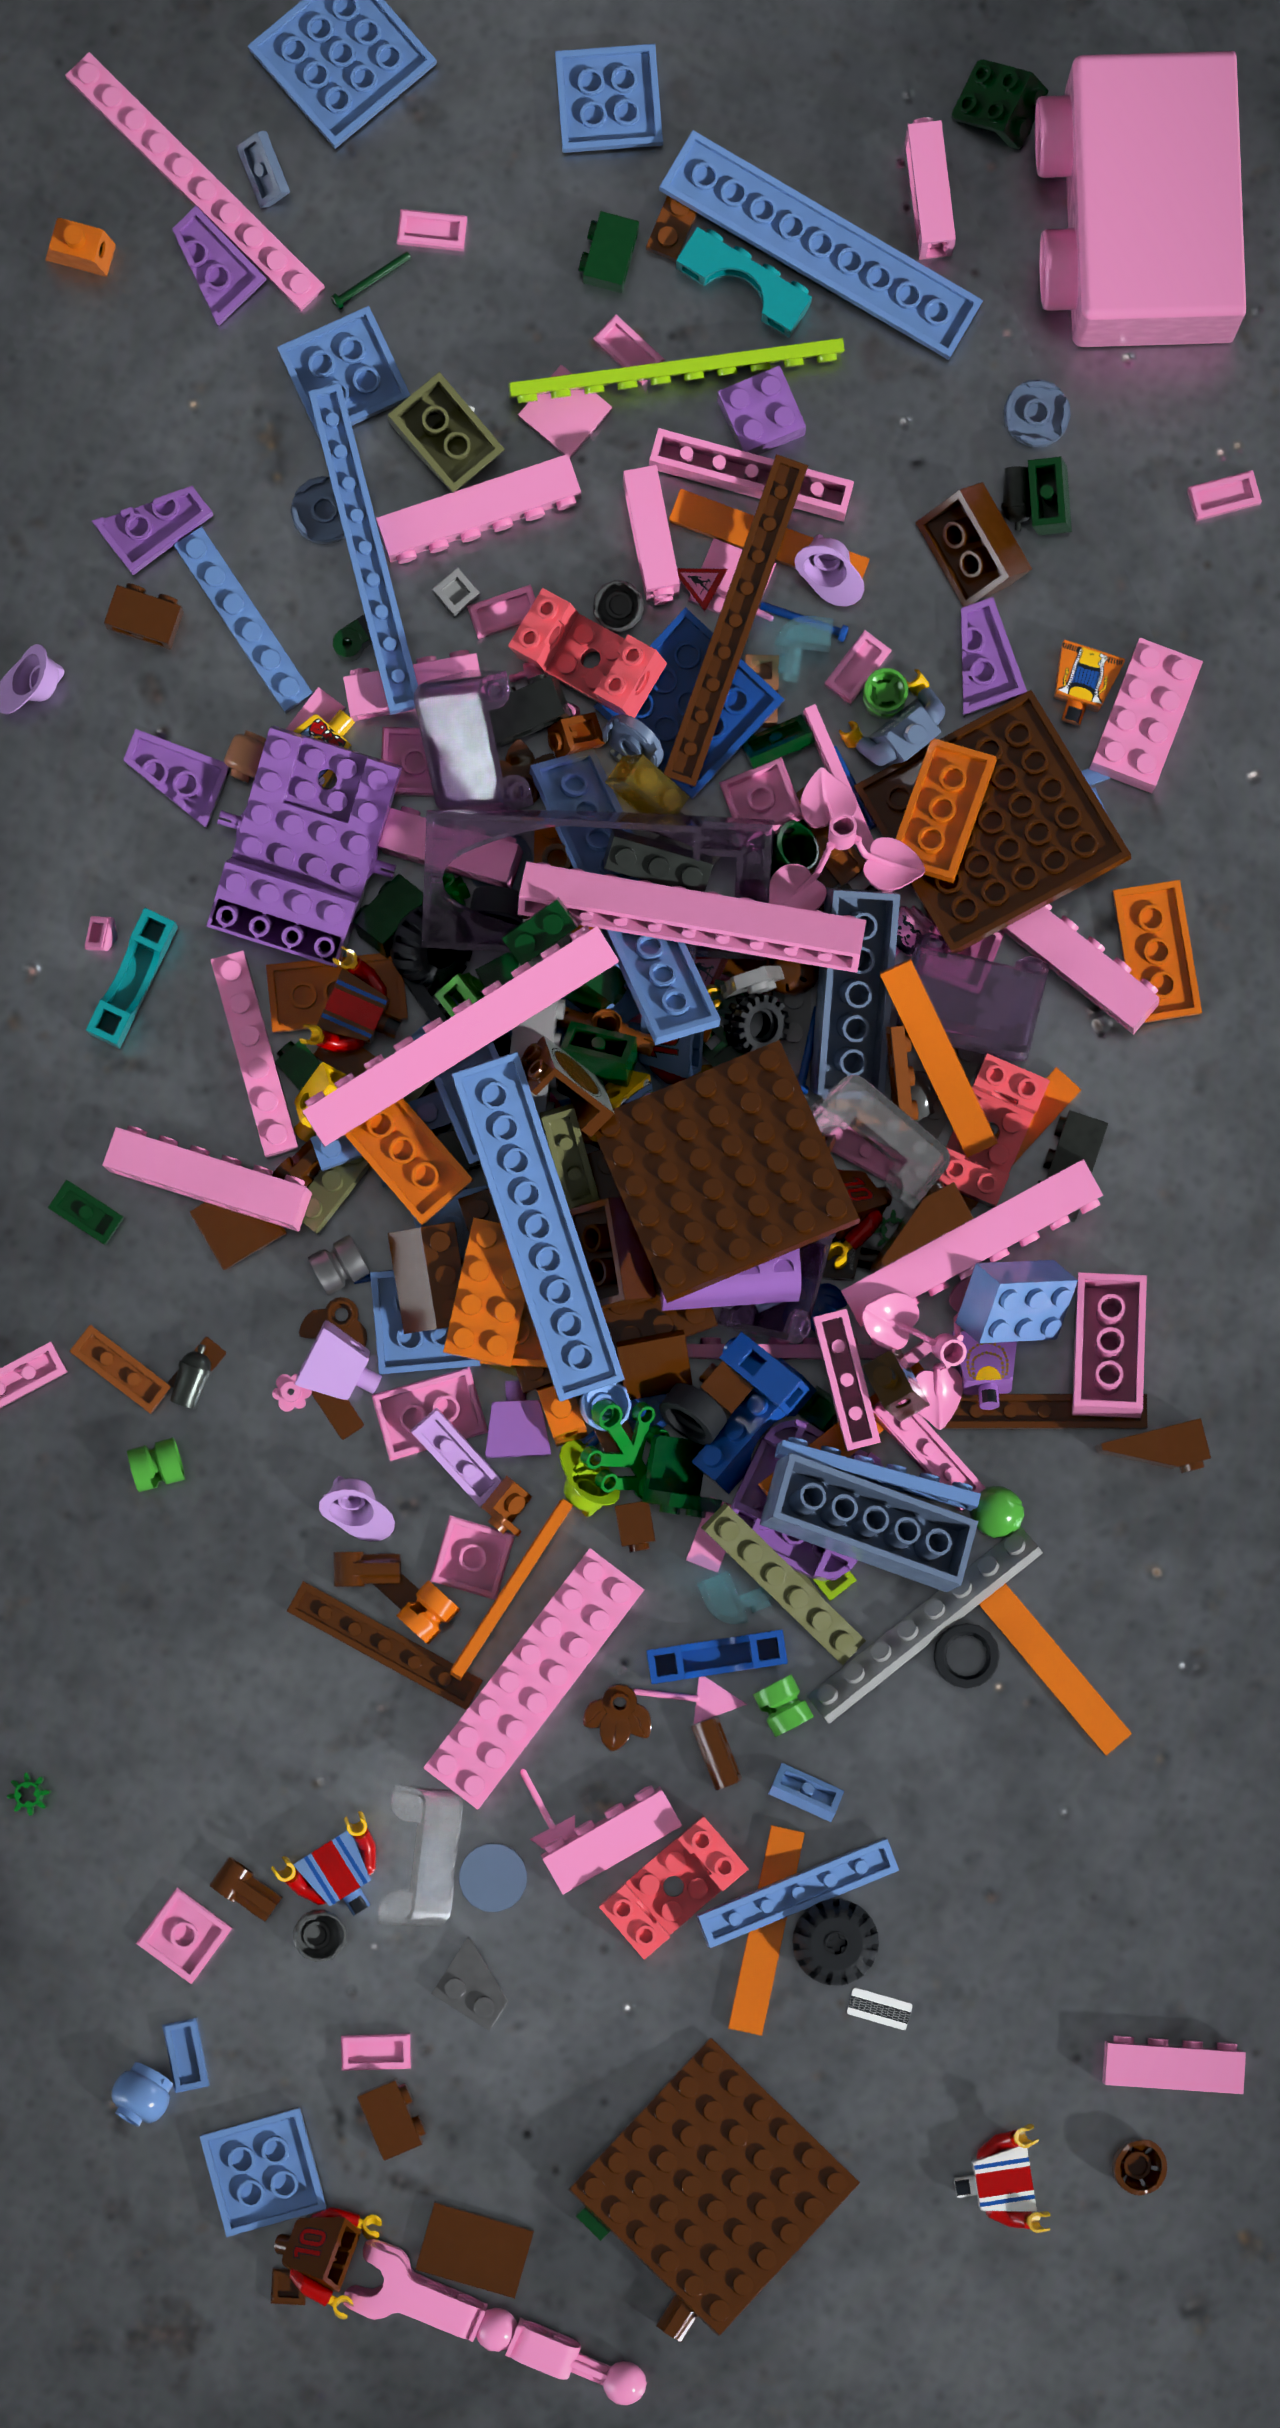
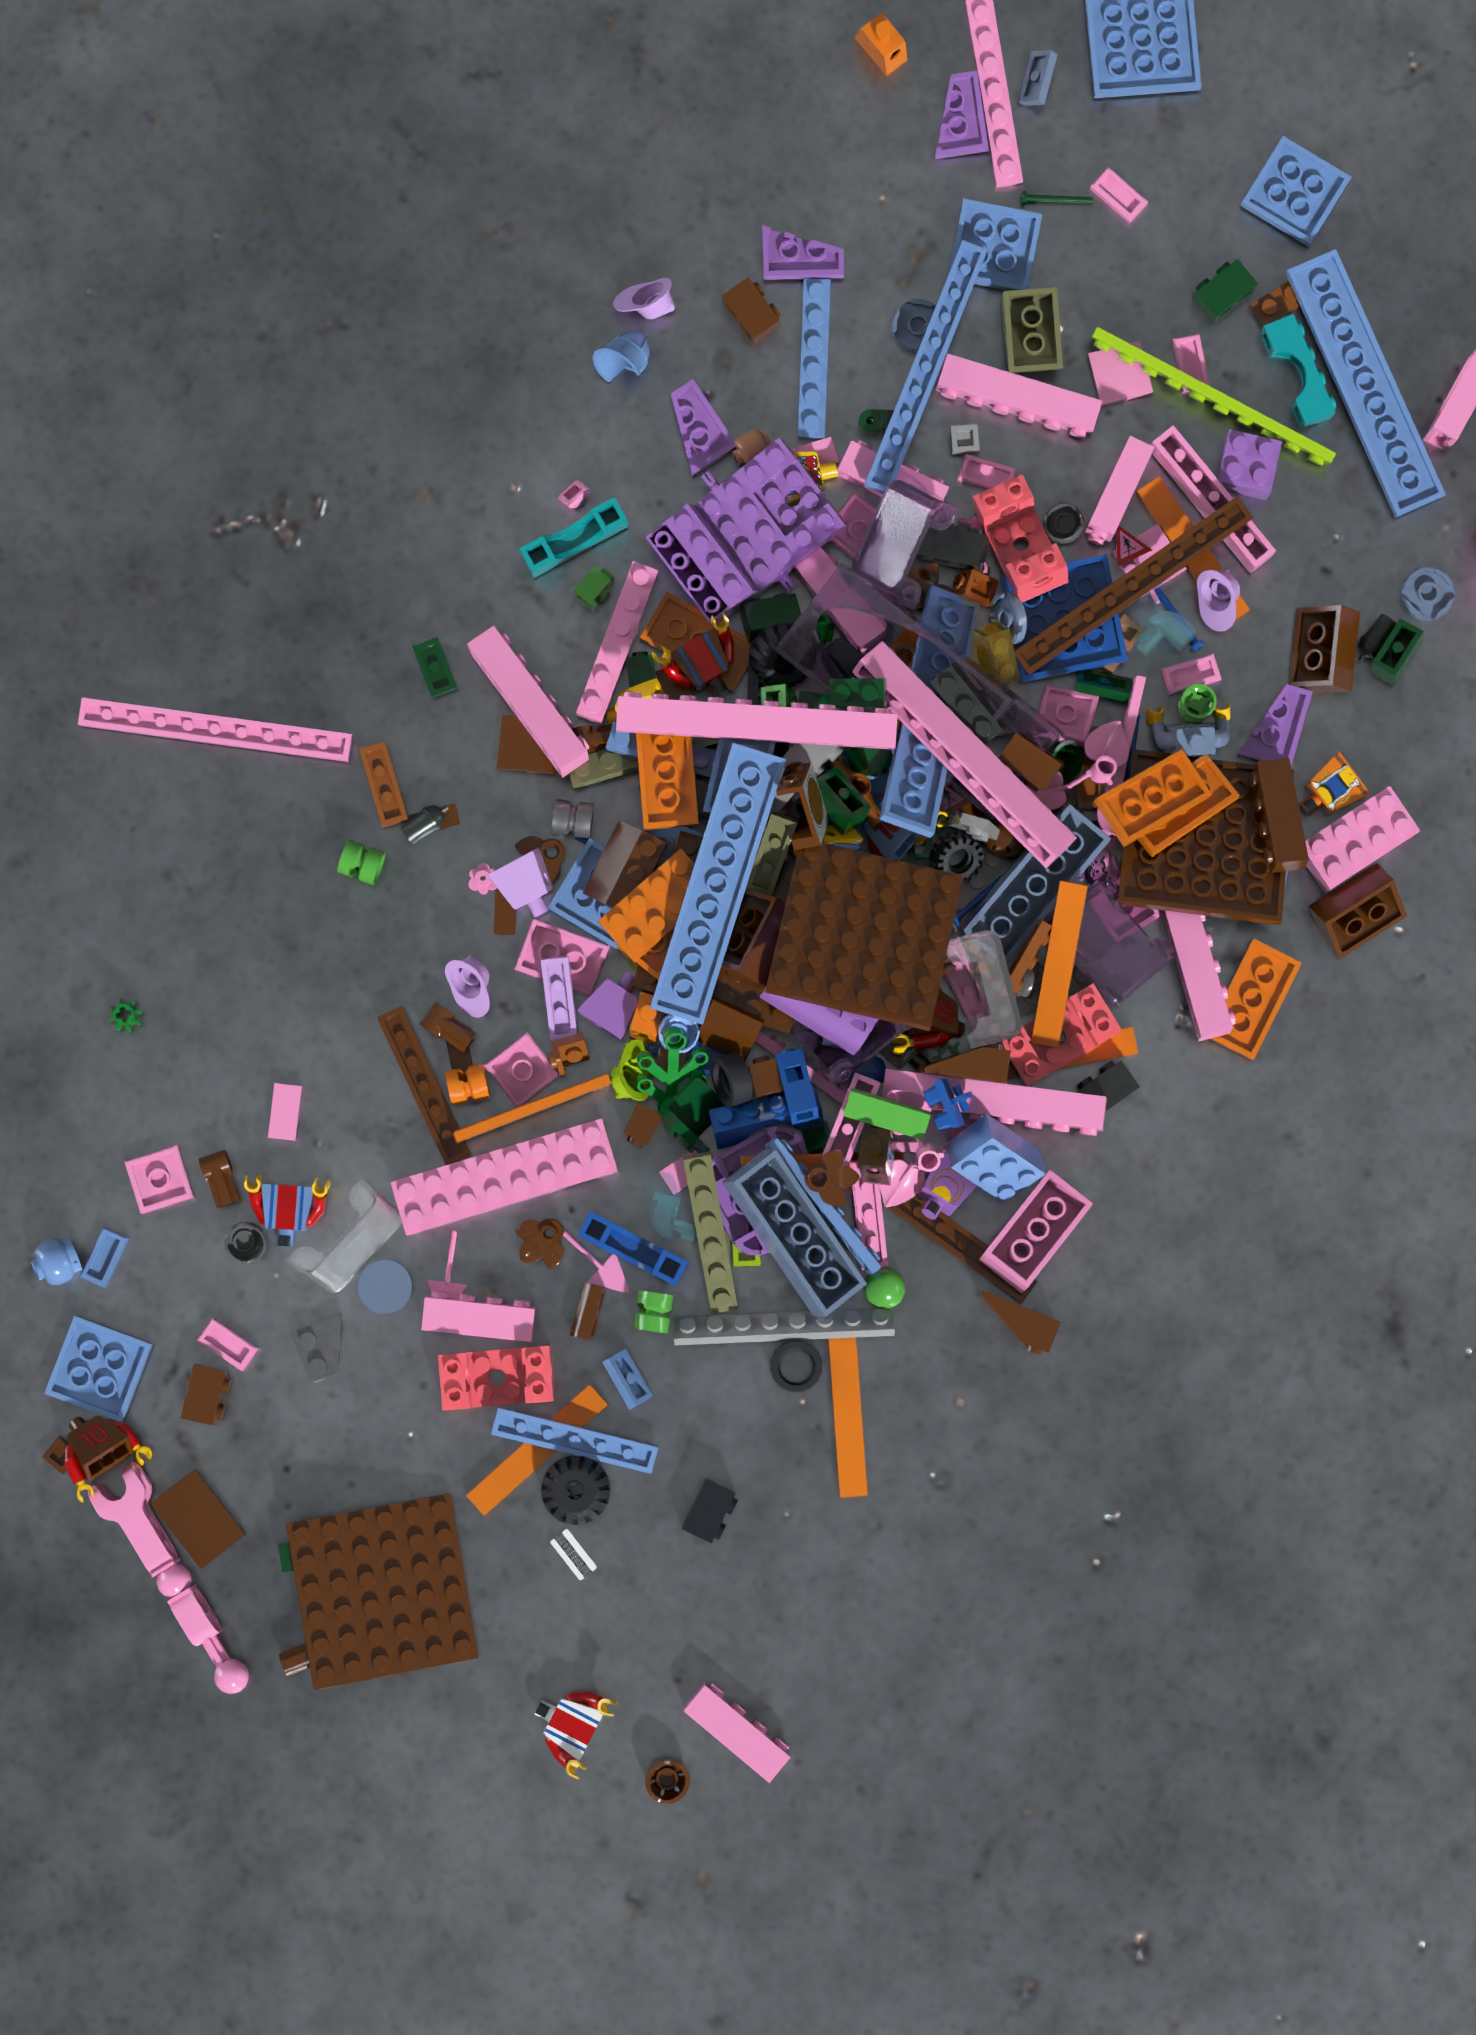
camera: 30 degrees right, 0 degrees up
none -> bright pink tile [268,1083,303,1141]
none -> bright green brick [573,566,615,613]
none -> medium blue helmet [592,330,650,382]
none -> black brick [682,1478,738,1543]
none -> reddish brown plate [804,1151,860,1206]
none -> bright green tile [843,1088,931,1140]
none -> blue hips [923,1078,973,1130]
none -> reddish brown brick [998,731,1065,792]
none -> orange plate [1094,749,1212,847]
none -> reddish brown brick [1250,758,1309,873]
none -> reddish brown slope [1309,863,1407,959]

